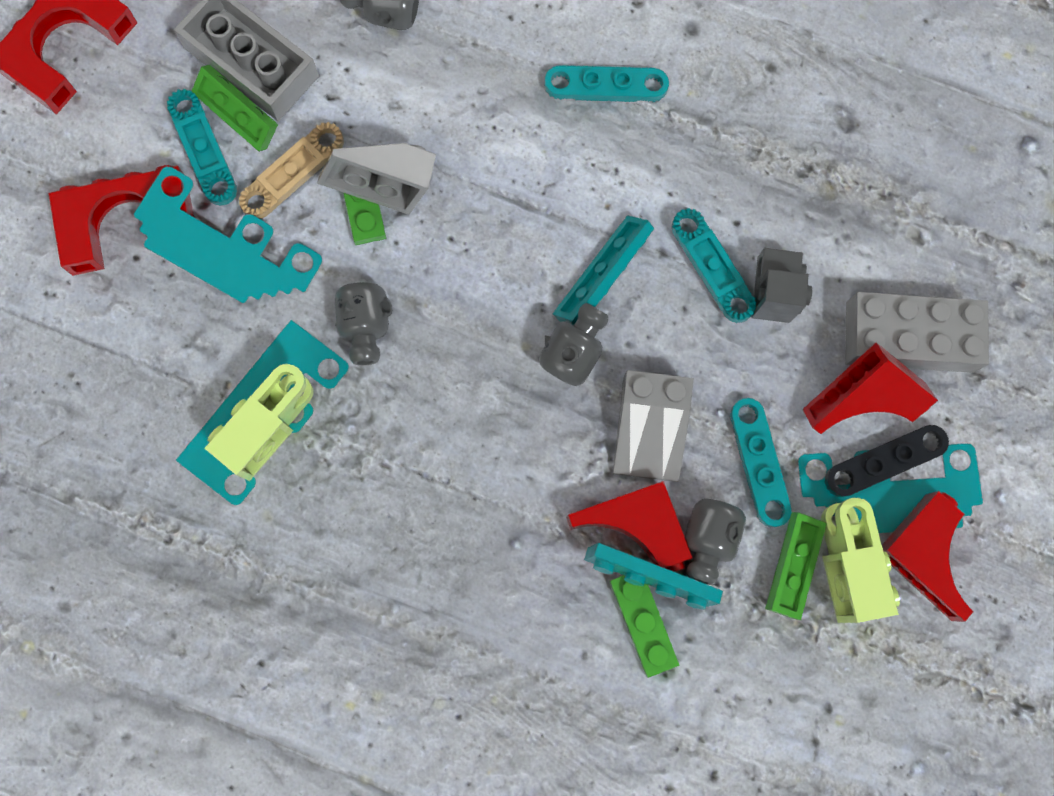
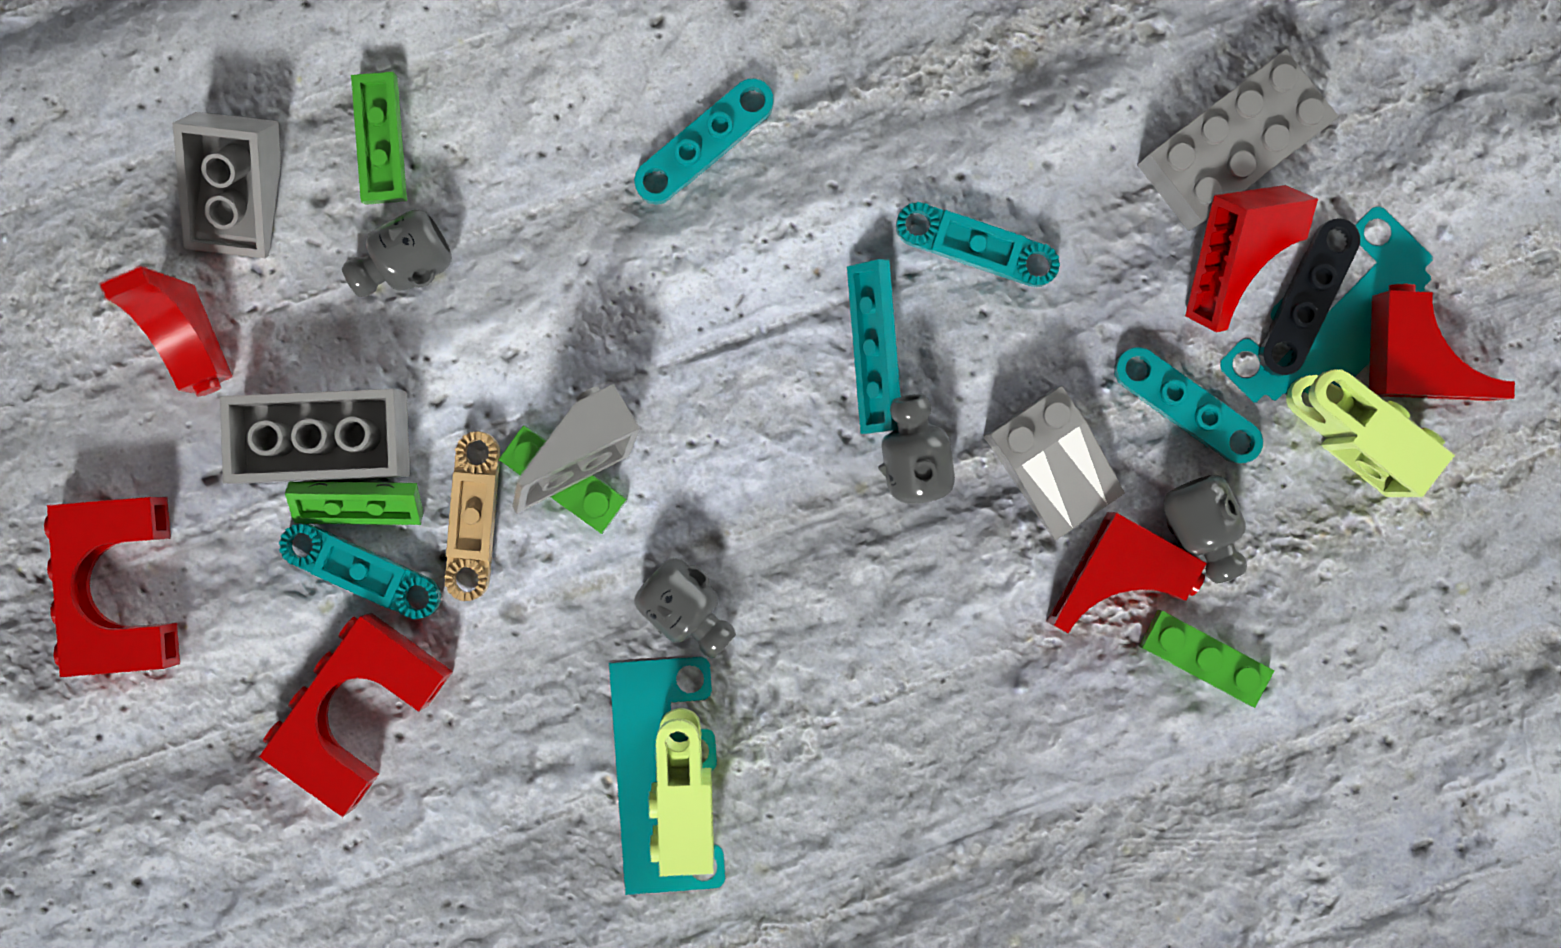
camera: 35 degrees left, 10 degrees up
teal piece [134,167,322,303] -> none
teal plate [584,543,723,610] -> none
dark grey brick [752,248,812,323] -> none
bright green plate [765,512,827,620] -> none

